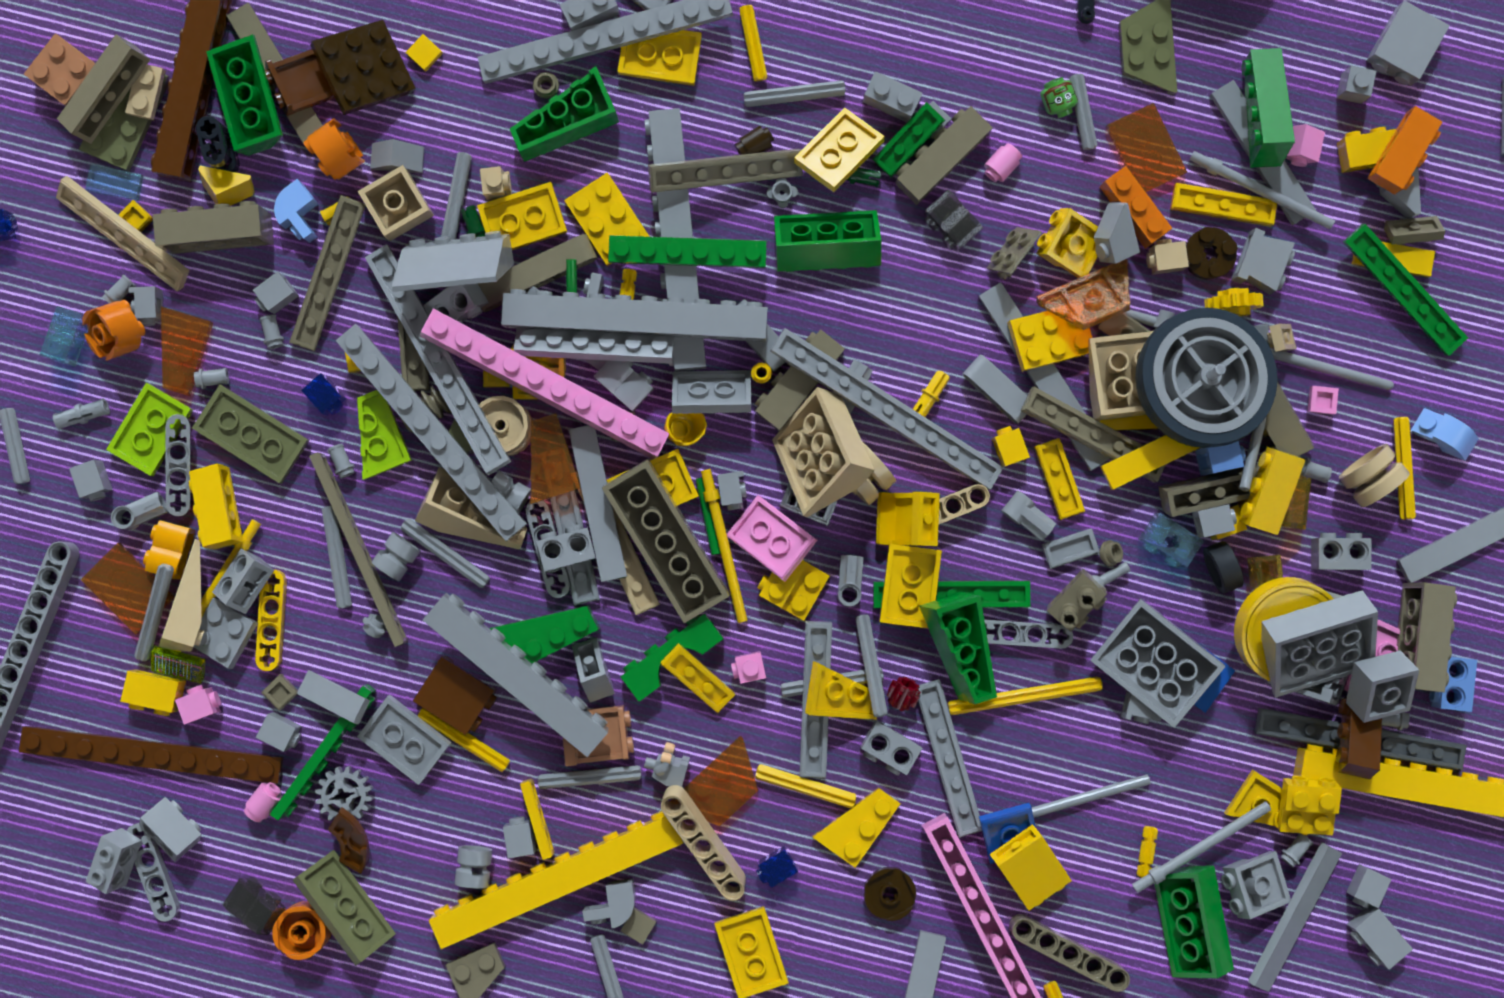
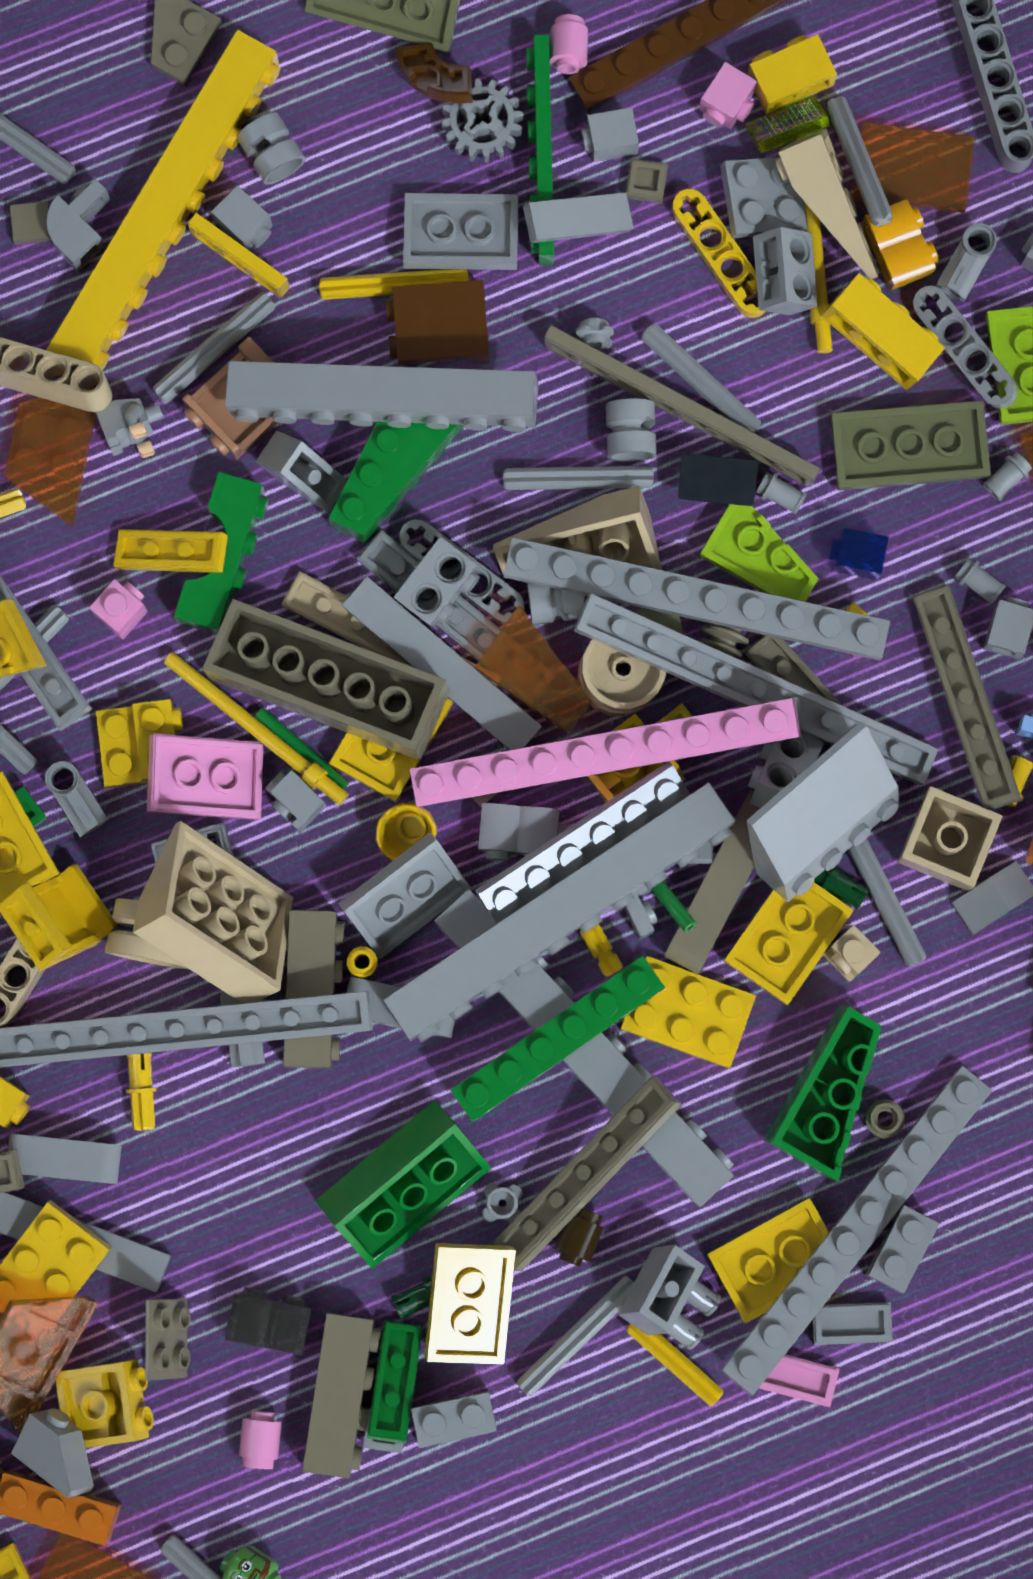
camera: 145 degrees right, 5 degrees down
none -> light grey brick [618,1245,721,1350]
none -> black panel [678,453,758,506]

